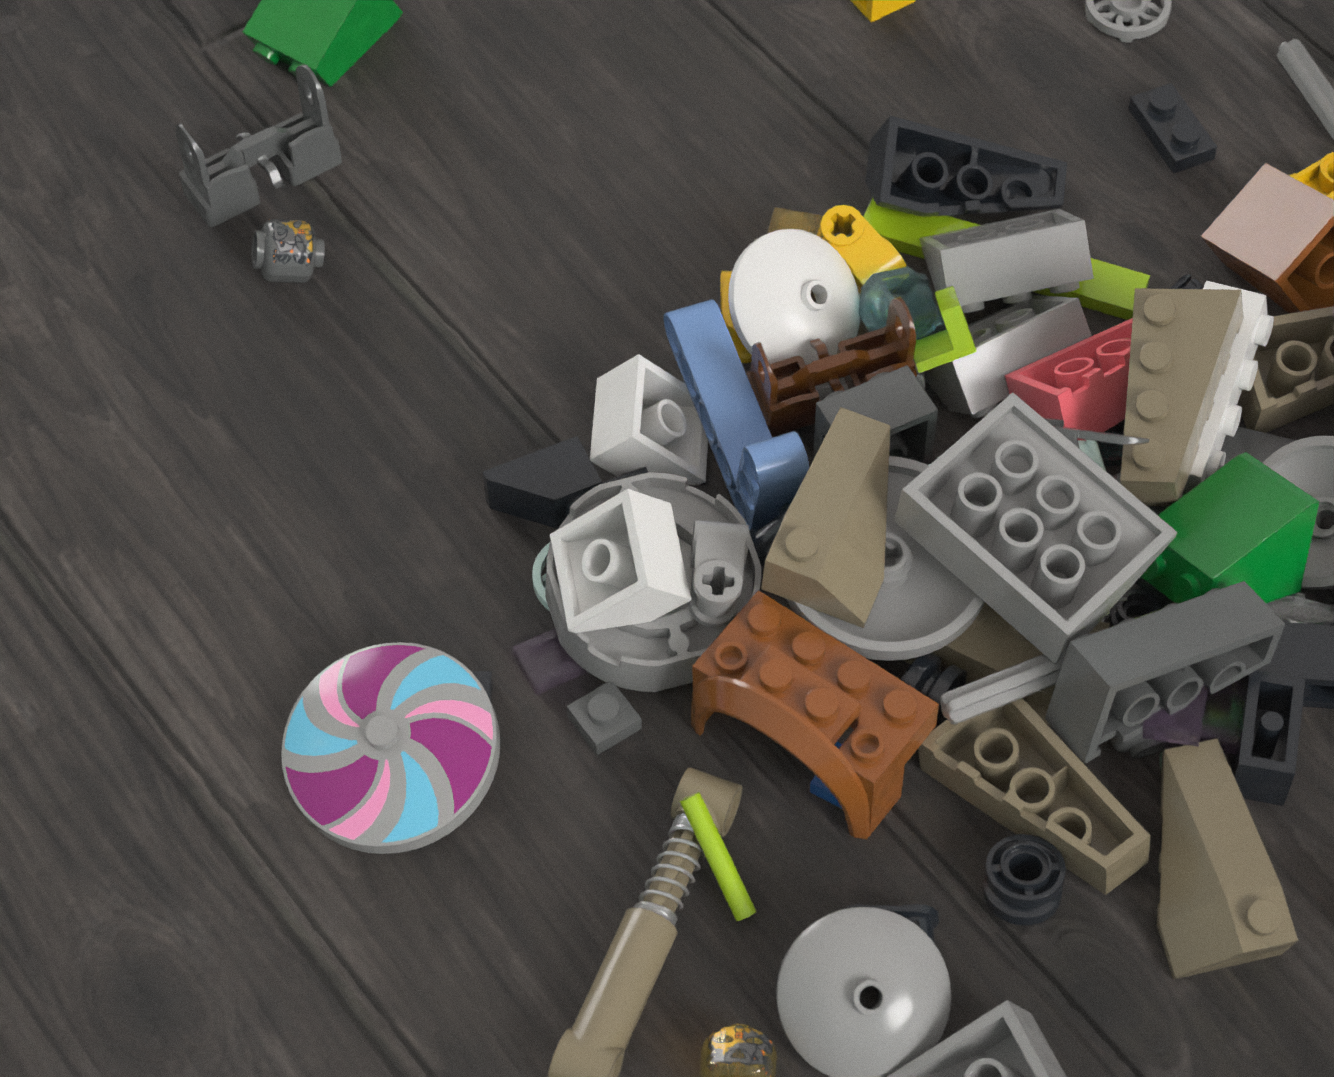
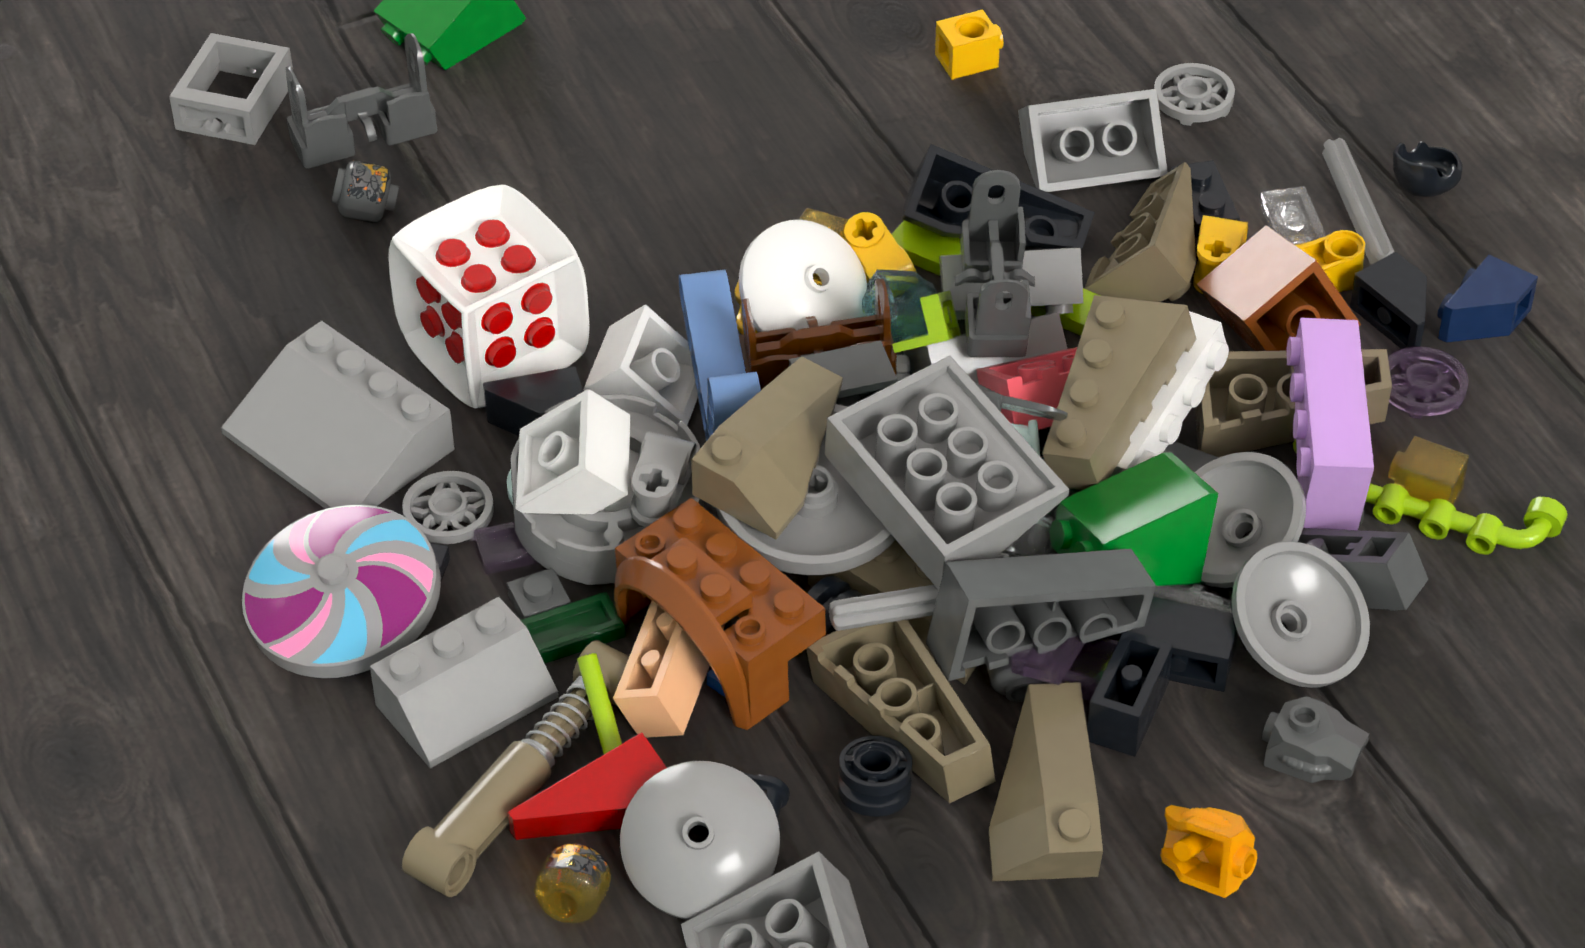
camera: 10 degrees right, 10 degrees down
none -> light grey window [169,33,293,145]
none -> light grey slope [221,321,454,509]
none -> light grey slope [370,597,558,769]
none -> white piece [388,185,589,408]
none -> light grey wheel [402,471,494,544]
none -> red slope [508,732,667,840]
none -> dark green tile [521,592,625,664]
none -> light nougat brick [613,601,726,738]
none -> dark grey piece [955,170,1035,357]
none -> light grey slope [1018,89,1168,192]
none -> dark tan wedge [1084,162,1196,302]
none -> yellow piece [1193,215,1248,294]
none -> clear plate [1260,186,1326,245]

